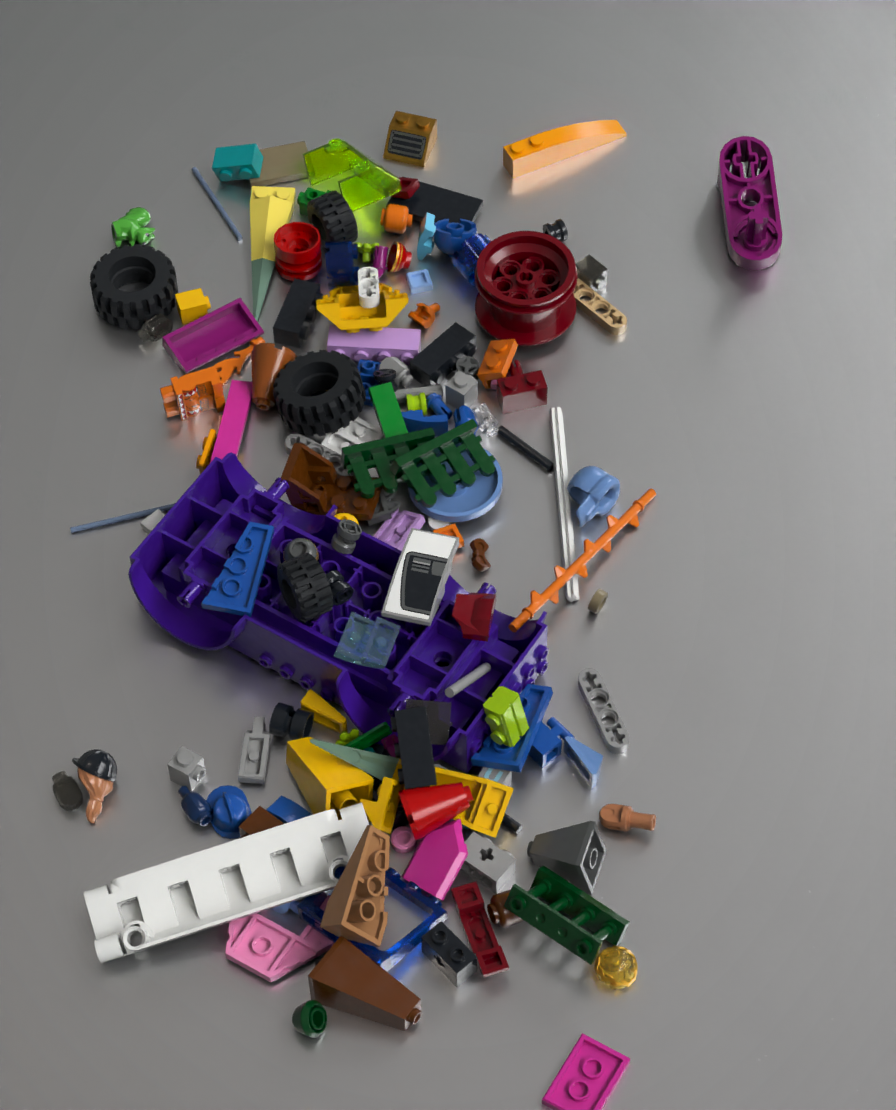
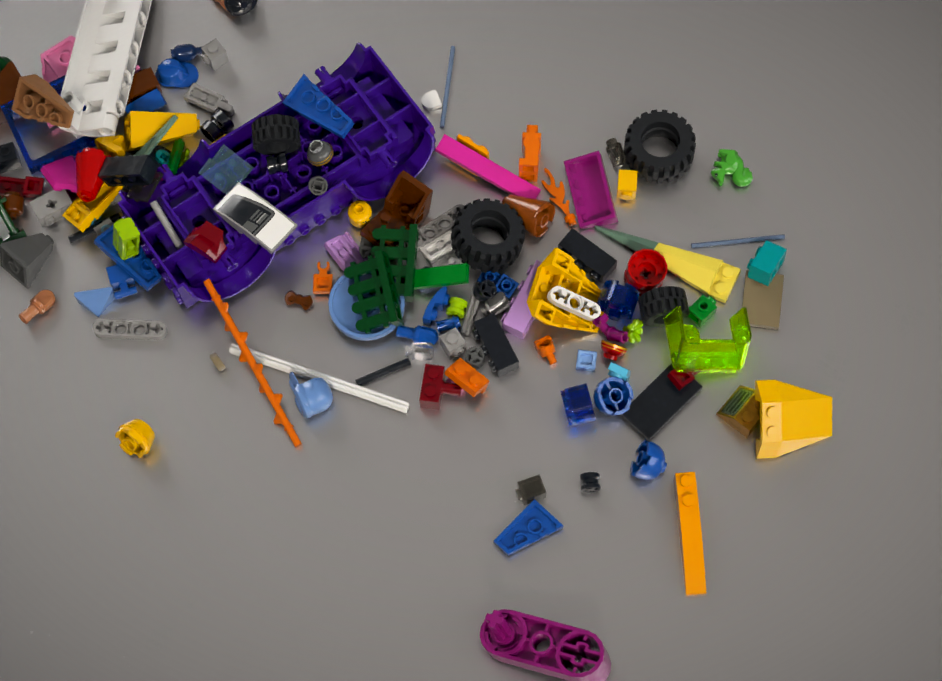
camera: 115 degrees right, 15 degrees up
orange head [380,204,413,234] -> none
dark red wheel [475,231,578,346] -> none
tan beam [573,278,627,335] -> none
none -> yellow cone [115,419,155,458]
none -> blue wing [493,499,563,556]
none -> blue cylinder [630,440,667,480]
none -> yellow wedge [755,379,832,459]

